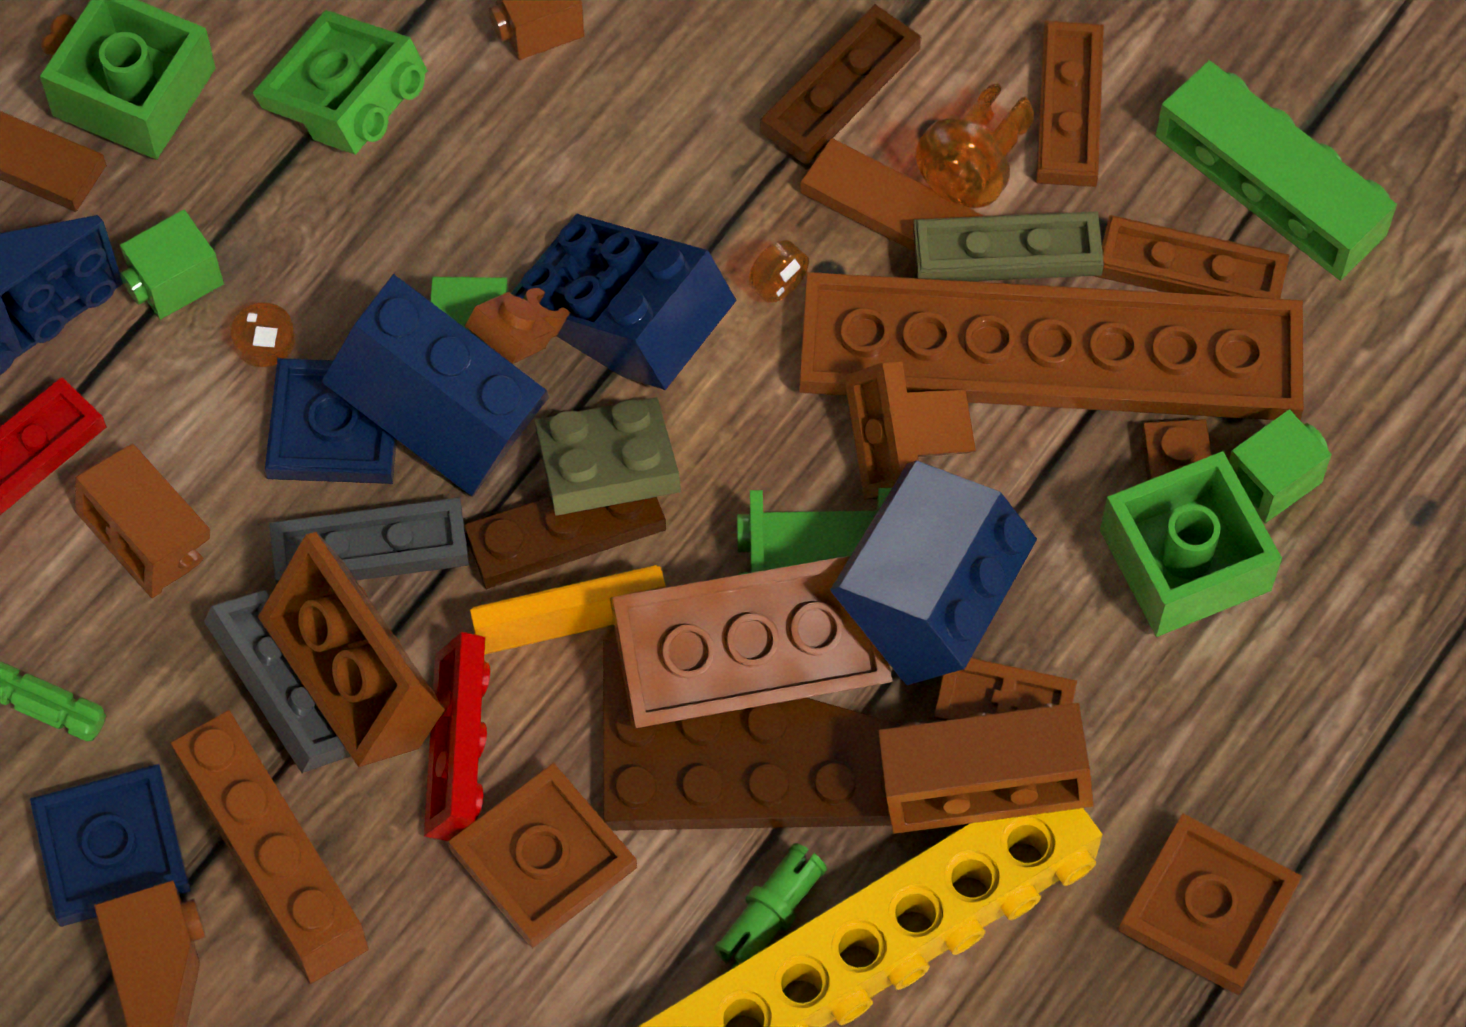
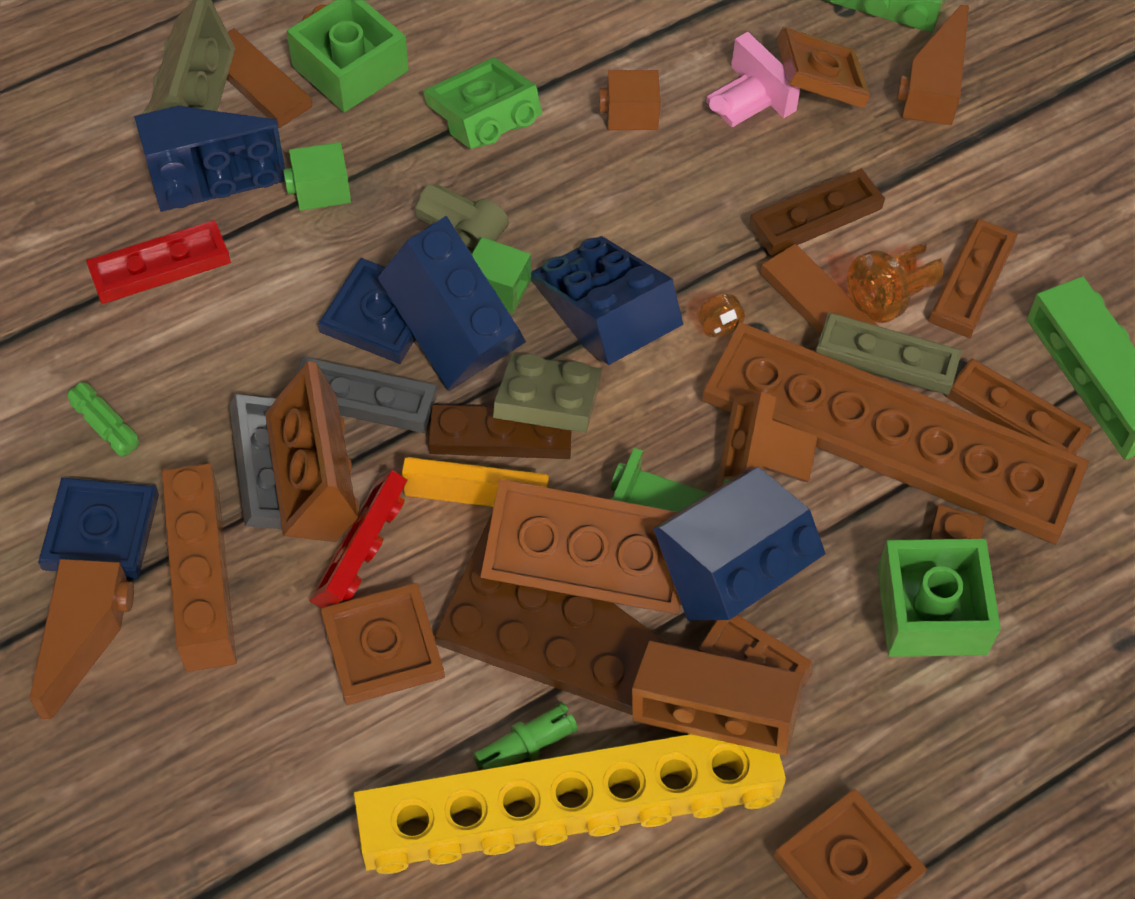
camera: 20 degrees right, 5 degrees down
dark orange hinge [75,443,210,598] -> none
clear orange tile [231,303,296,367] -> none
dark orange plate [465,288,570,364] -> none
bright green brick [1229,409,1332,524] -> none
none -> olive piece [415,183,509,252]

